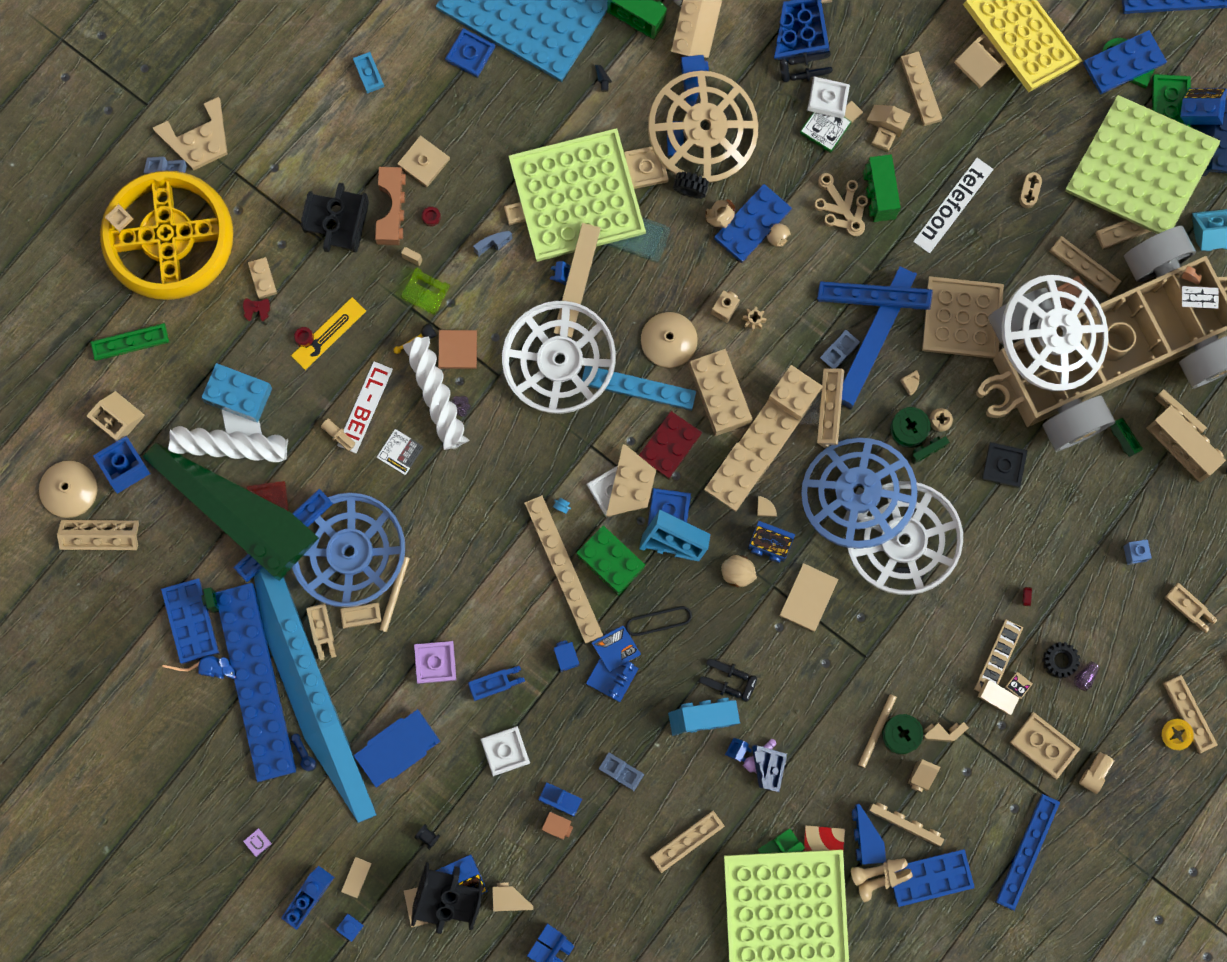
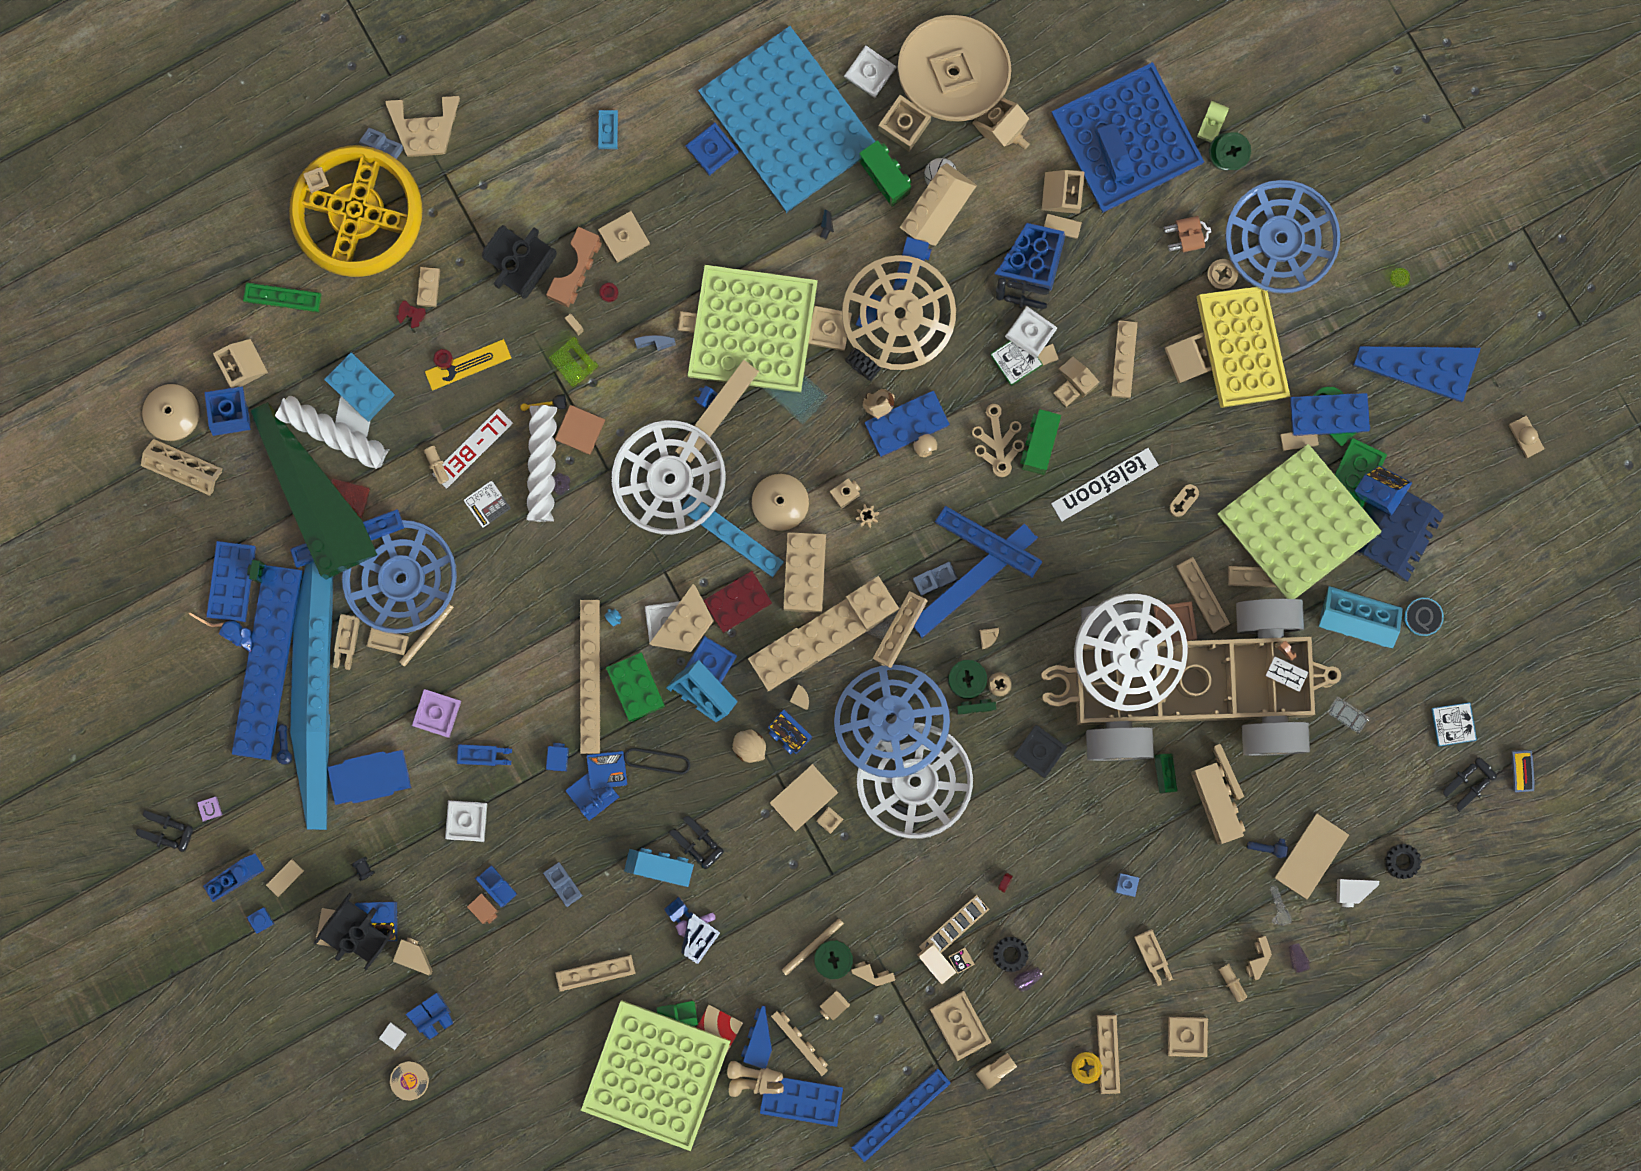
camera: 30 degrees right, 5 degrees up
tan plate [922,276,1004,359] -> none
none -> black piece [136,810,193,852]
none -> tan tile [816,807,843,834]
none -> tan piece [1280,433,1319,451]

